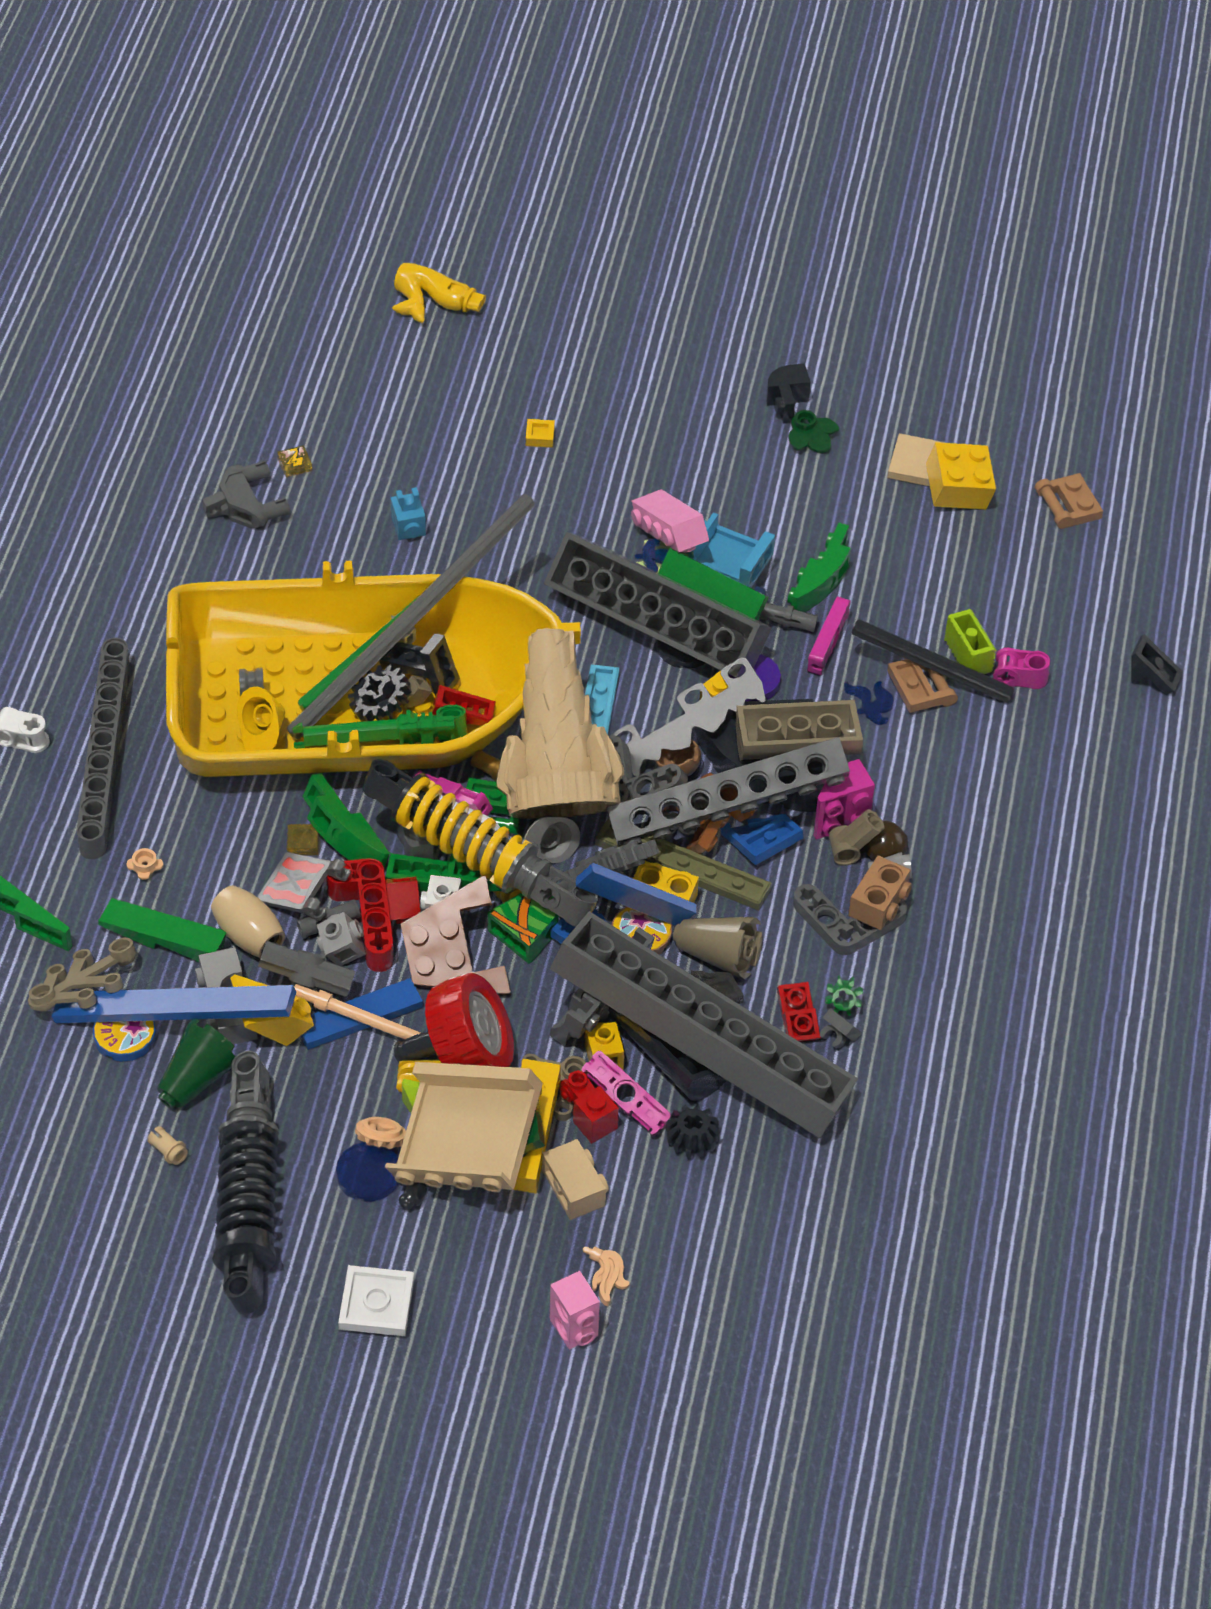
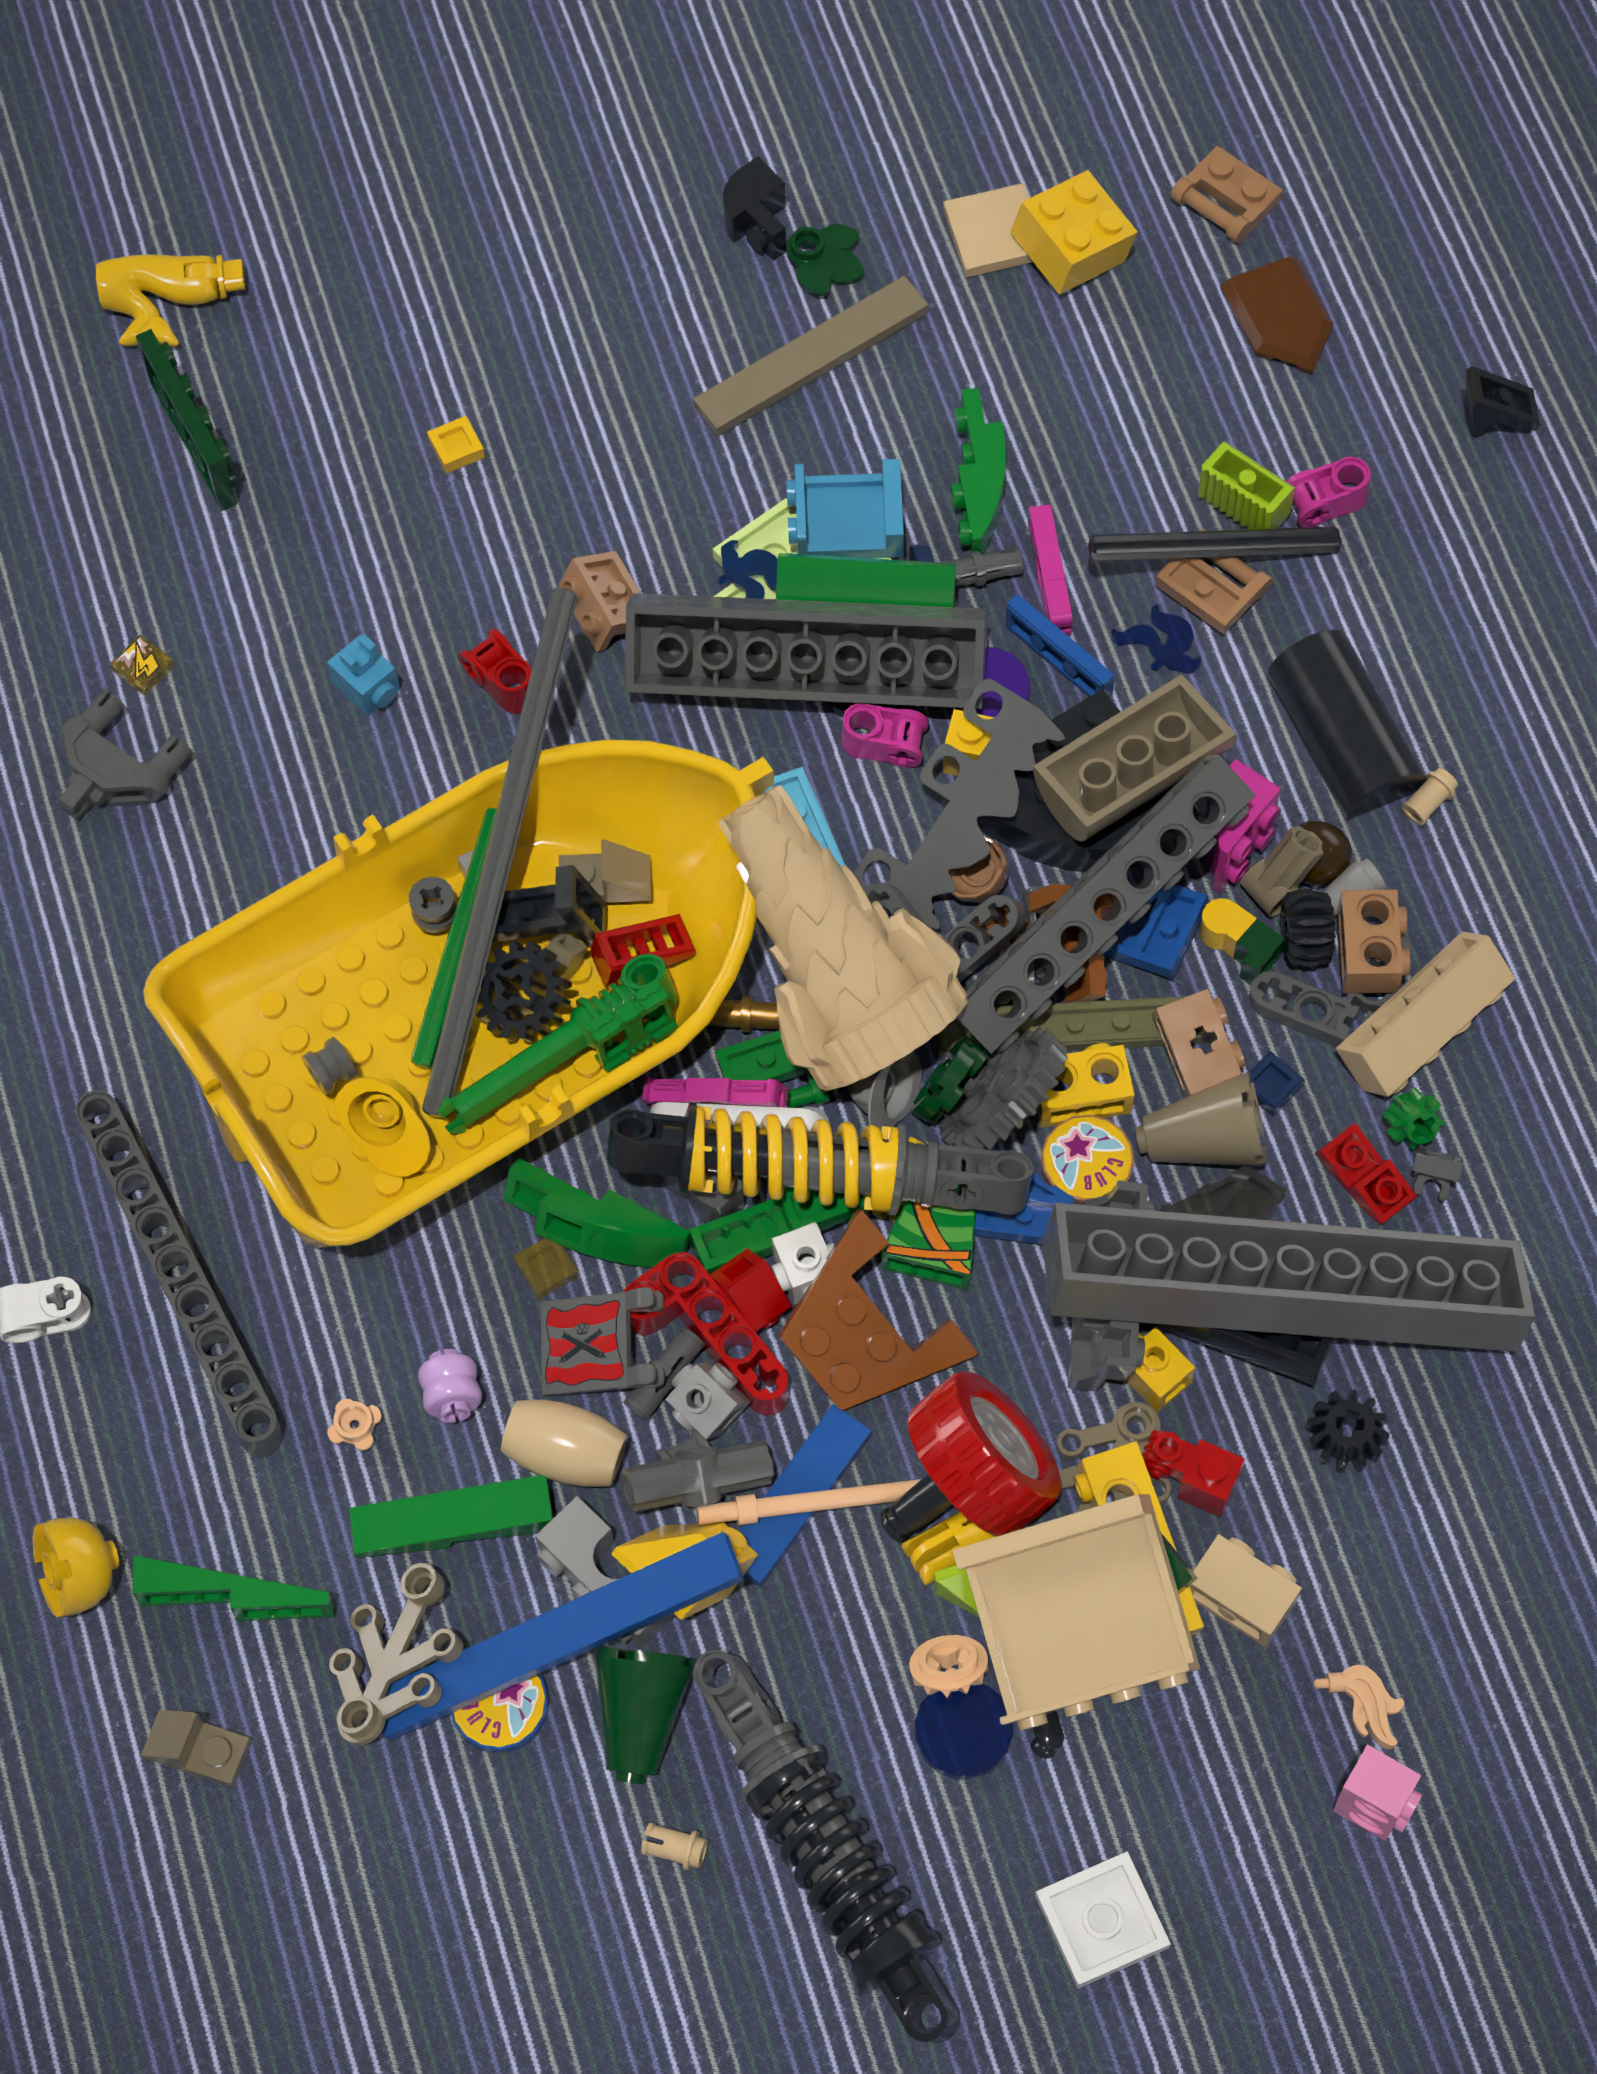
camera: 25 degrees left, 15 degrees up
blue tile [576,863,696,926] -> none
dark pink piece [582,1051,671,1136] -> none
bright pink brick [631,489,709,553] -> none
none -> dark green plate [136,329,238,512]
none -> dark grey wheel [409,877,457,933]
none -> lavender piece [418,1349,482,1423]
none -> red piece [458,628,532,714]
none -> medium nougat bracket [559,551,641,652]
none -> dark tan slope [559,840,651,903]
none -> dark tan tile [693,275,929,437]
none -> dark pink piece [841,703,929,768]
none -> dark green plate [910,1035,988,1124]
none -> blue tile [1005,594,1115,698]
none -> medium nougat brick [1152,989,1245,1097]
none -> leg [1199,898,1285,986]
none -> reddish brown tile [1220,256,1334,375]
none -> dark blue tile [1249,1051,1305,1117]
none -> black brick [1267,630,1427,821]
none -> black gear [1280,889,1336,967]
none -> tan brick [1335,931,1515,1097]
none -> tan pin [1402,768,1458,826]

